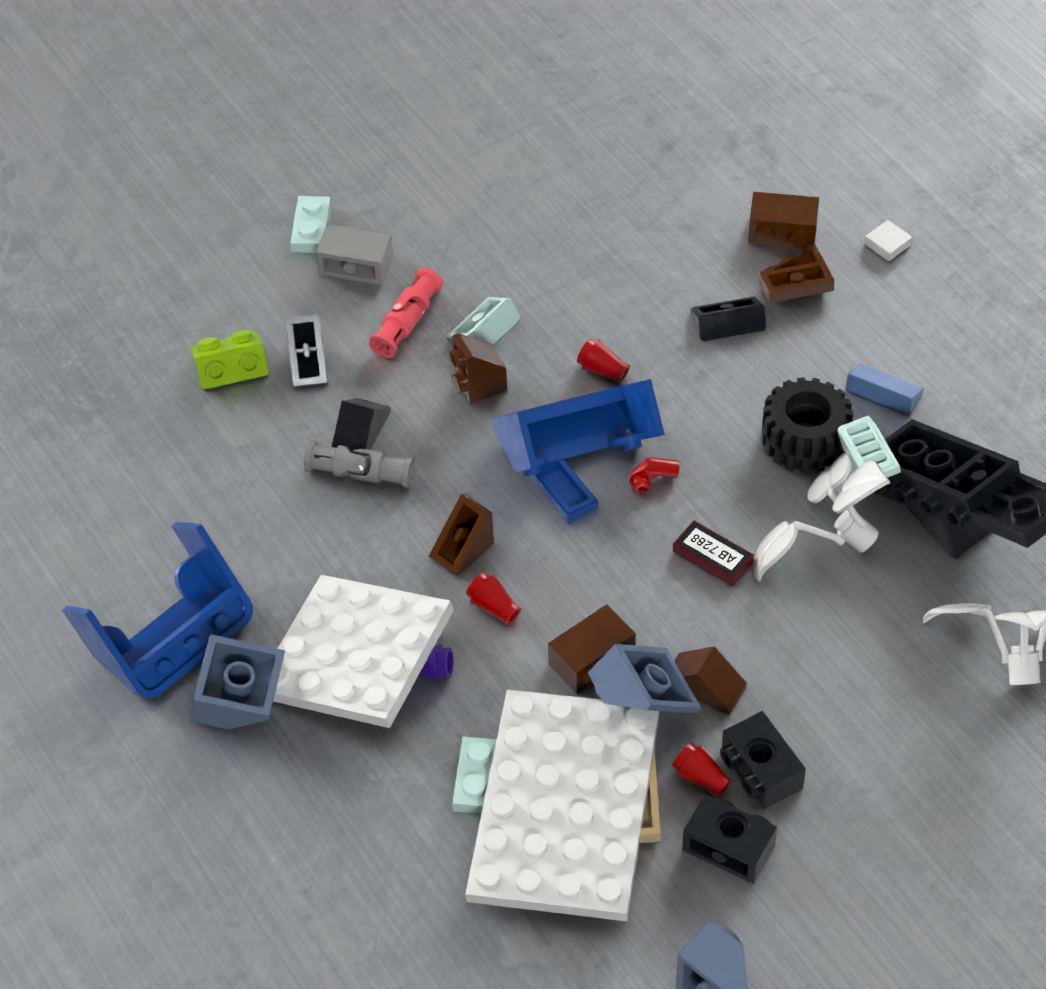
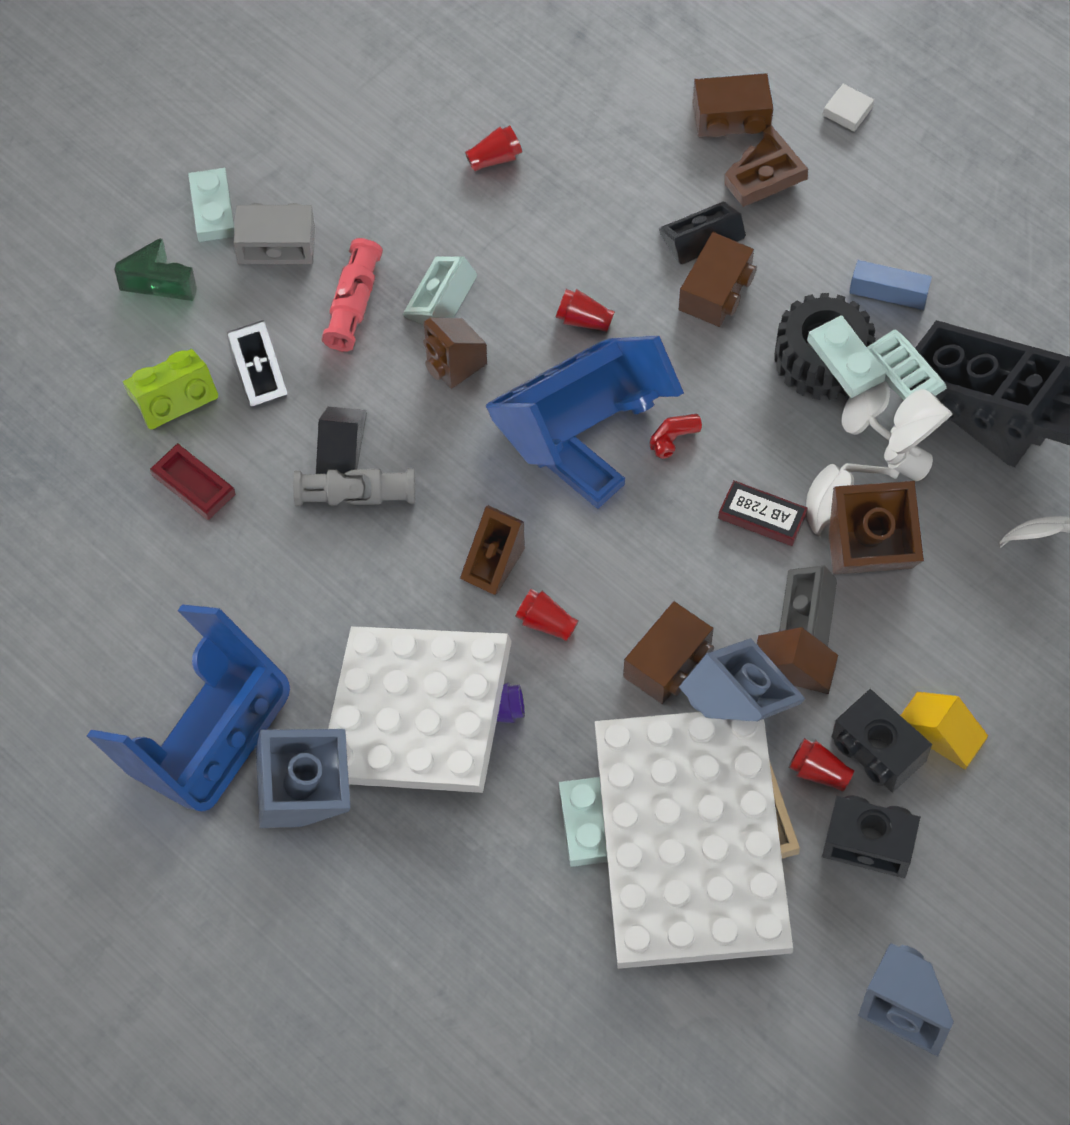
camera: 15 degrees left, 10 degrees up
none -> clear green slope [114,238,197,301]
none -> dark red tile [150,443,236,520]
none -> red cone [465,125,523,172]
none -> reddish brown brick [678,232,757,327]
none -> dark grey slope [779,565,837,647]
none -> light aqua plate [807,315,886,398]
none -> reddish brown slope [829,481,924,575]
none -> yellow slope [900,692,988,770]

